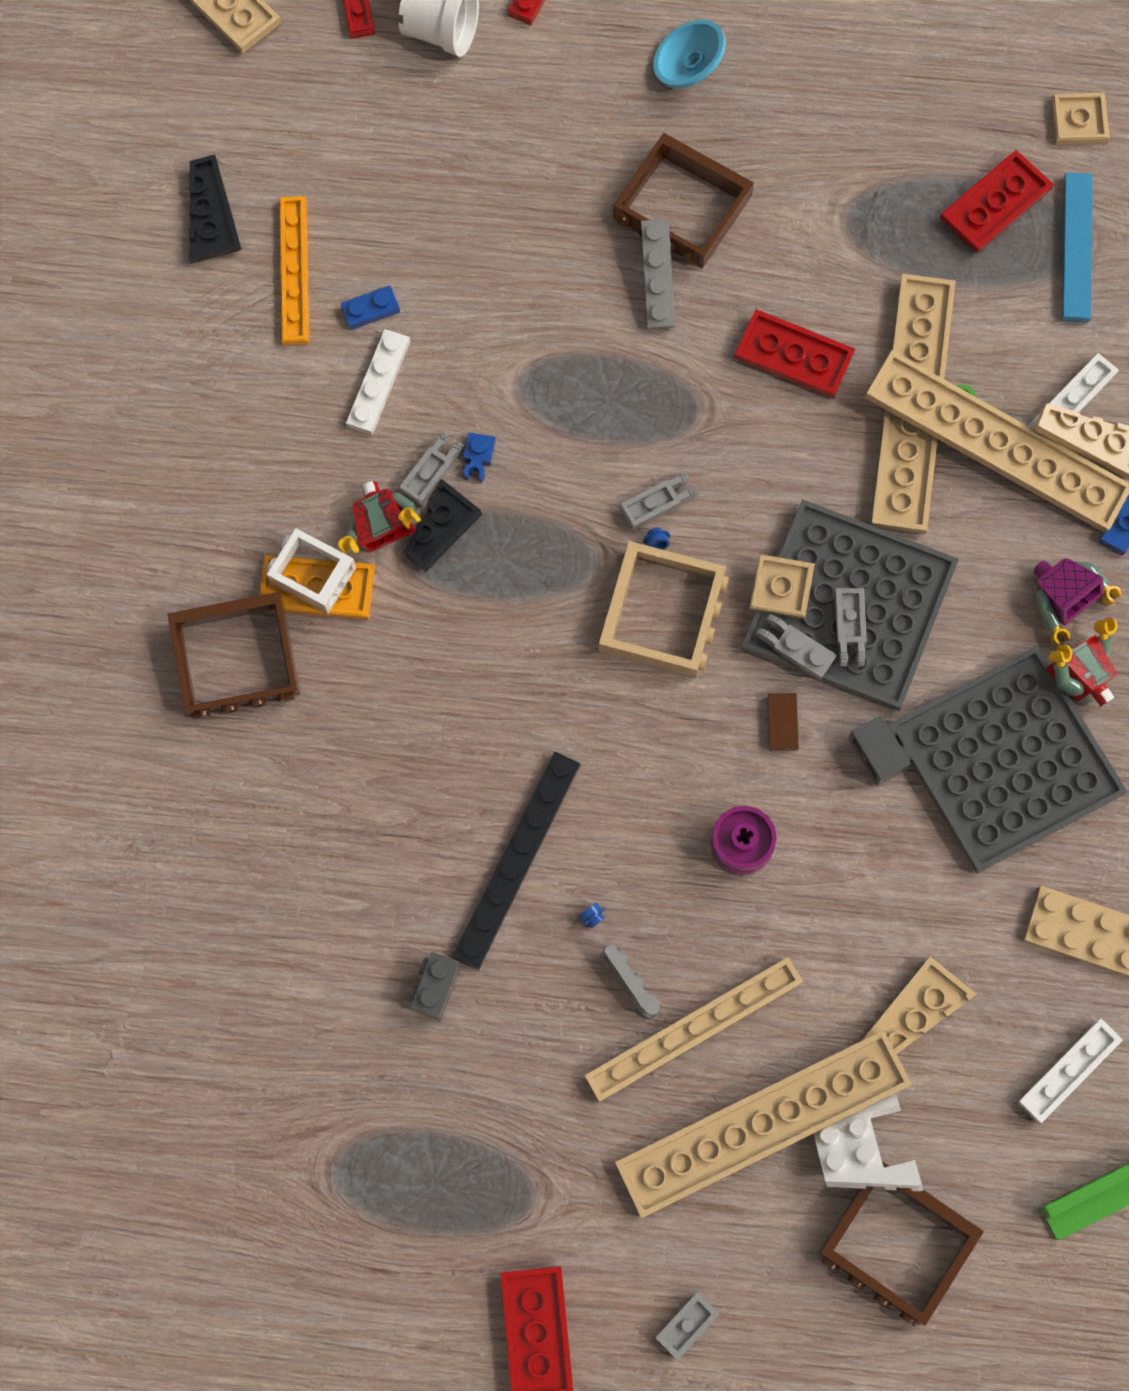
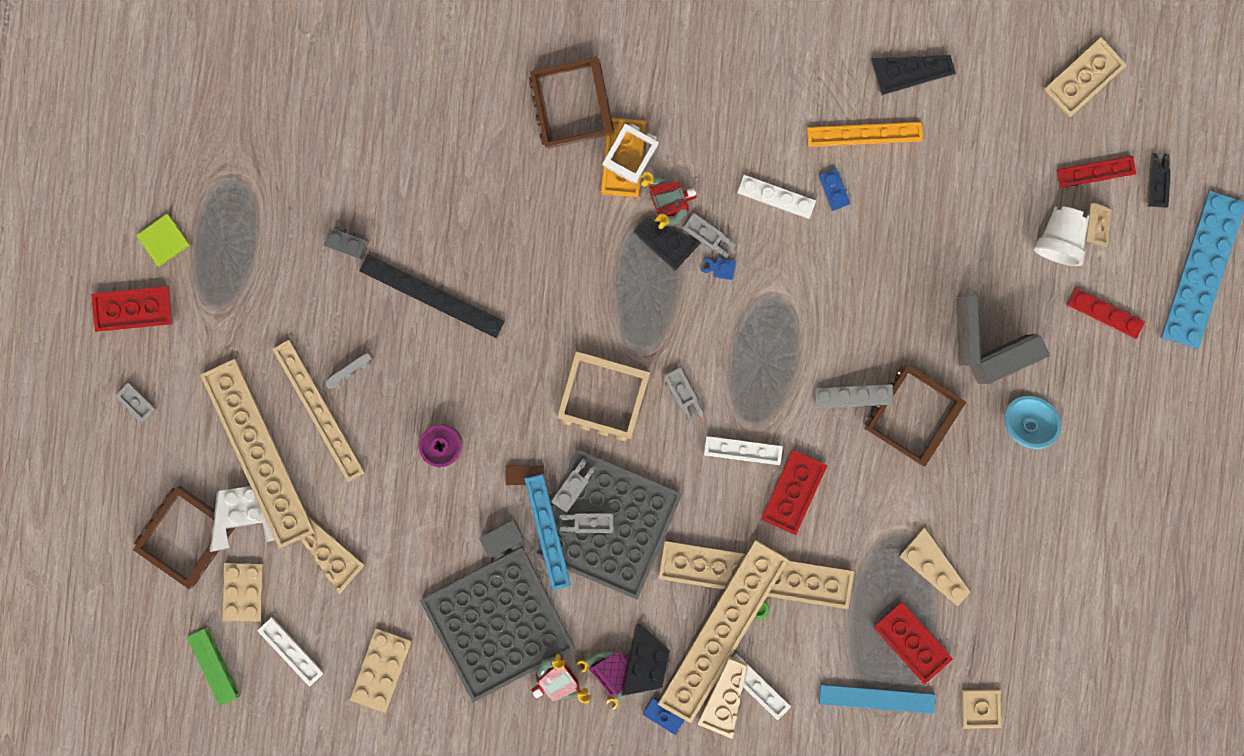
camera: 90 degrees right, 15 degrees up
blue plate [578,902,605,928] -> none
blue plate [643,528,670,550] -> none
tan tile [749,554,815,619] -> none
none -> lime tile [136,214,190,267]
none -> tan plate [222,563,264,622]
none -> dark azure tile [524,474,571,591]
none -> black wing [621,623,670,696]
none -> white plate [704,436,783,465]
none -> tan wing [899,527,970,606]
none -> dark grey container [956,295,1051,384]

